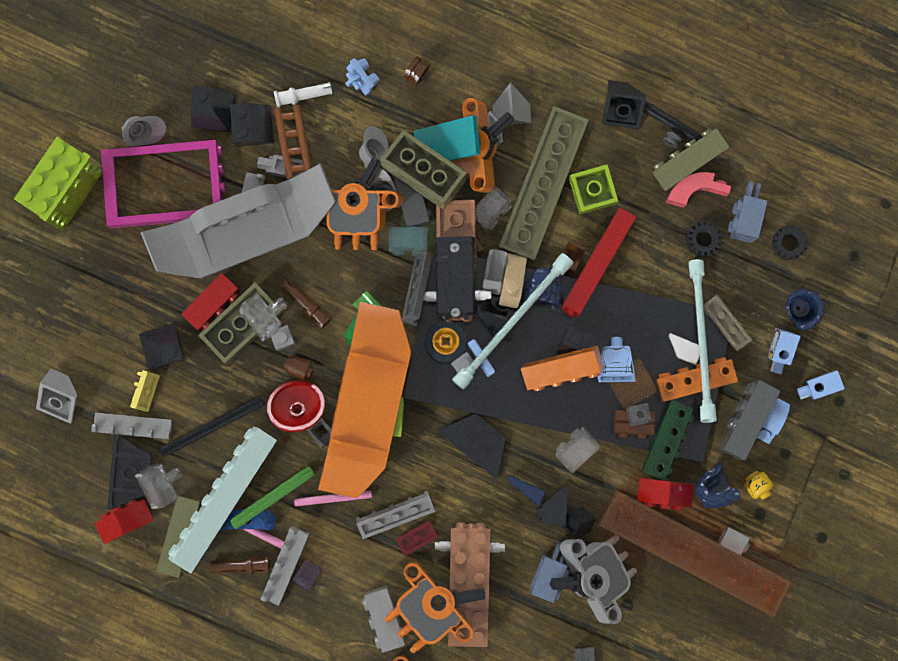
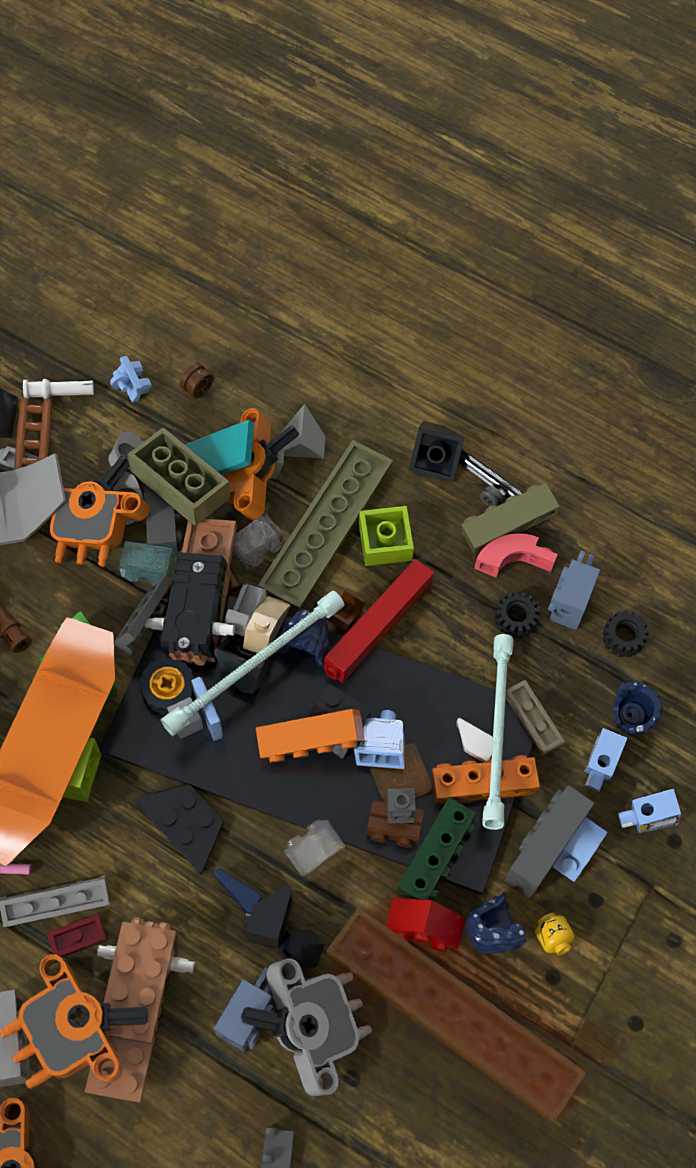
camera: 10 degrees right, 20 degrees down
light grey brick [717,526,750,555] -> none

